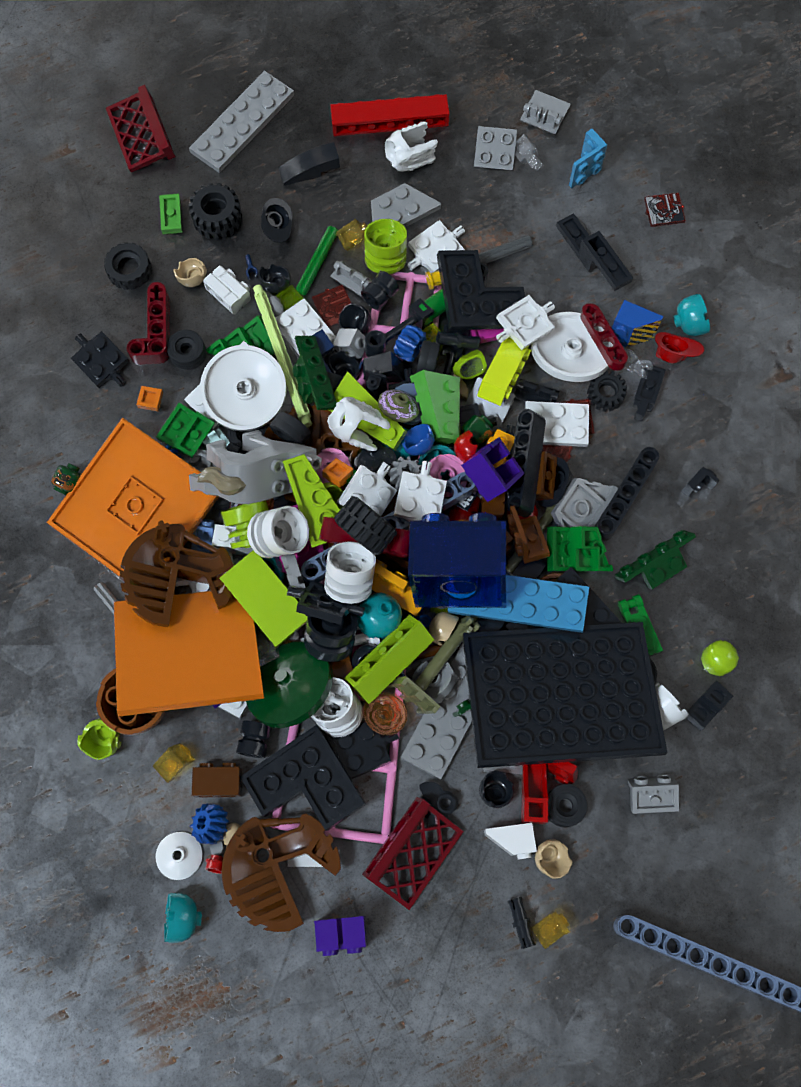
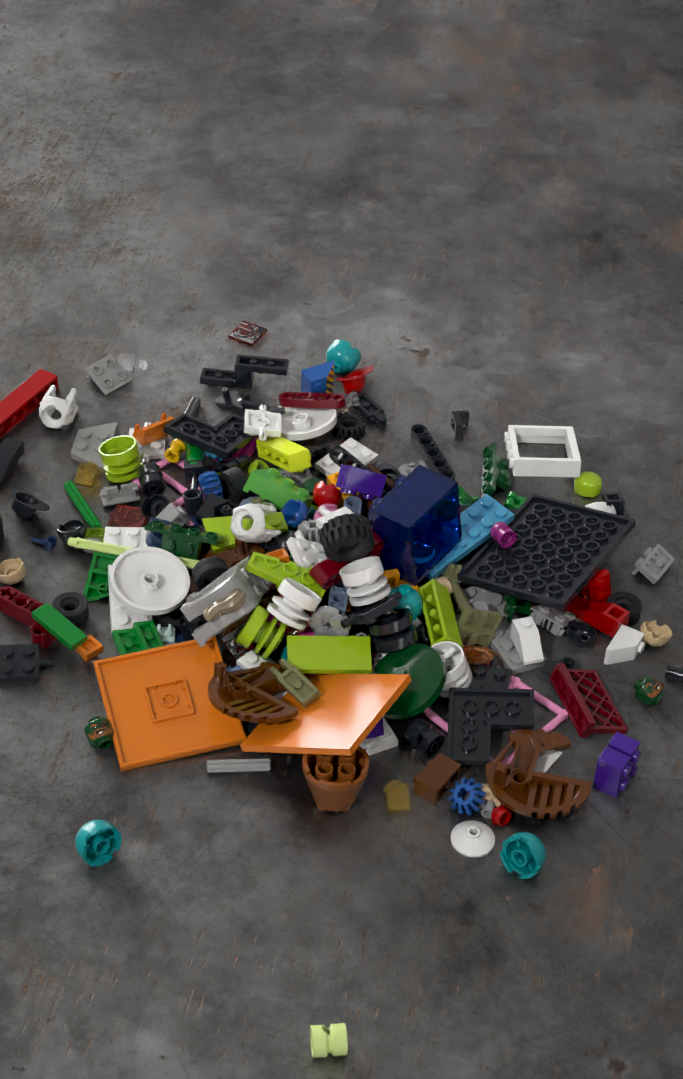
camera: 55 degrees left, 30 degrees down
lime cap [77,718,121,760] -> none
white brick [203,265,251,315] -> none
light grey hinge [520,90,571,134] -> none
dark azure bracket [569,129,607,188] -> none
none -> green tile [31,603,87,651]
none -> orange hinge [132,413,174,446]
none -> black piece [215,387,286,415]
none -> olive hinge [269,658,321,708]
none -> magenta wheel [490,522,517,548]
none -> white window [504,425,581,477]
none -> white slope [510,616,544,665]
none -> dark green head [633,676,665,707]

